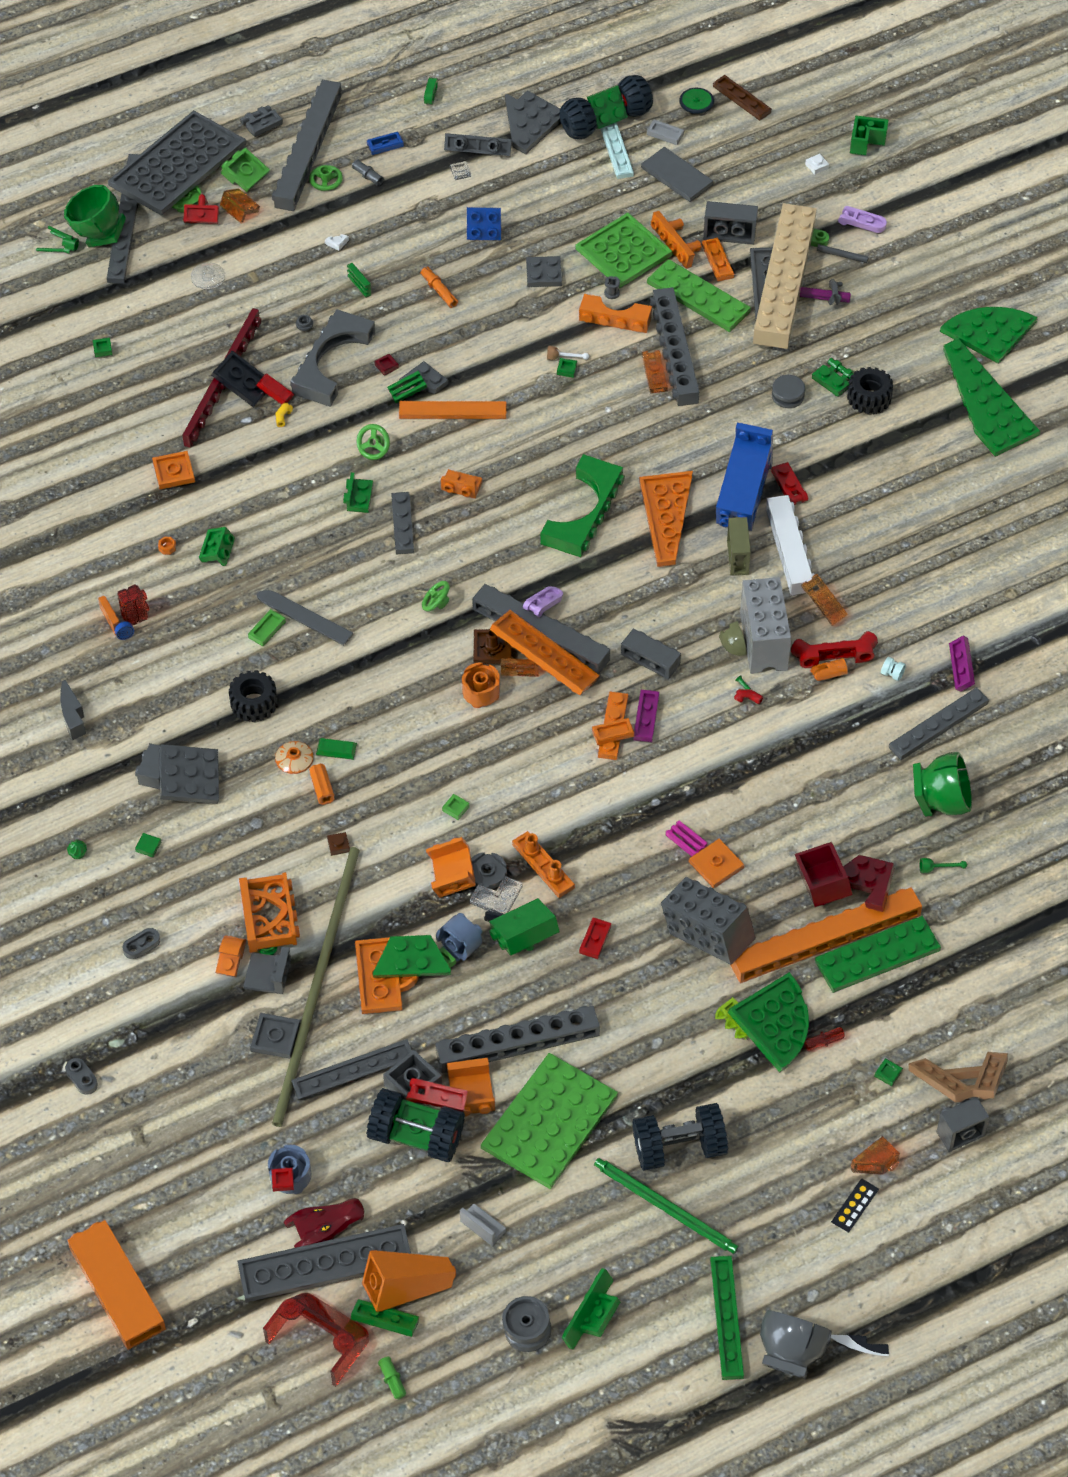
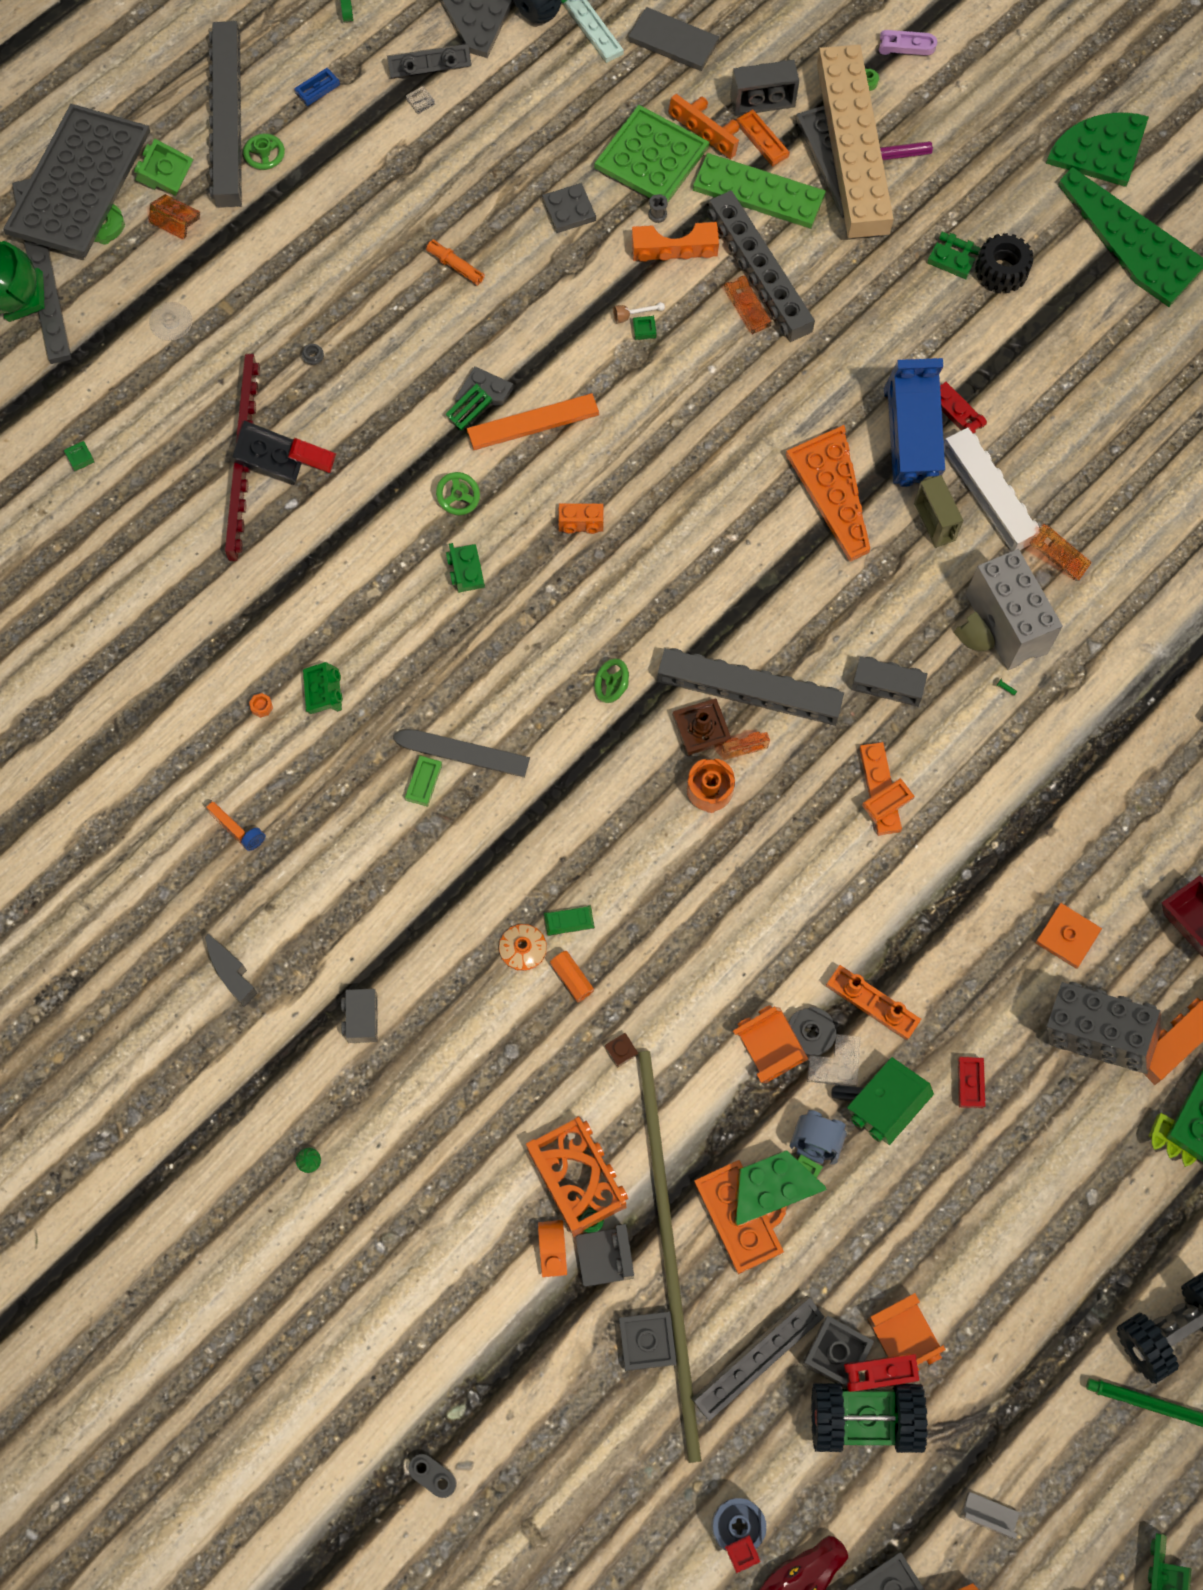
camera: 20 degrees left, 15 degrees up
clear red brick [117,584,150,626] -> none
dark grey plate [122,928,160,959] -> none
green tile [135,833,162,858] -> none
orange plate [152,451,195,489] -> none
dark grey plate [160,744,219,804] -> none
red plate [183,194,219,224] -> none
black tyre [229,670,278,722] -> none
dark grey plate [240,105,283,137] -> none
yellow arm [275,403,293,427] -> none
dark grey arch [290,309,375,407] -> none
white tile [325,234,349,251] -> none
green tile [347,263,371,298] -> none
dark grey pin [352,159,384,186] -> none
dark red tile [374,354,399,376] -> none
dark grey plate [391,492,414,555] -> none
dark grey brick [435,1006,600,1074] -> none
bright green plate [442,794,470,820] -> none
blue hinge [467,207,501,240] -> none
bright green plate [481,1053,618,1189] -> none
orange plate [490,610,600,695] -> none
lavender plate [523,586,563,617] -> none
green arch [540,454,625,558] -> none
magenta plate [633,689,660,742] -> none
dark pink tile [665,820,708,857] -> none
red arm [734,689,763,704] -> none
dark grey head [772,375,805,408] -> none
red plate [791,631,878,668] -> none
orange hinge [810,658,848,681] -> none
dark grey bar [817,244,868,263] -> none
dark grey piece [828,279,843,305] -> none
light aqua wheel [881,657,906,681] -> none

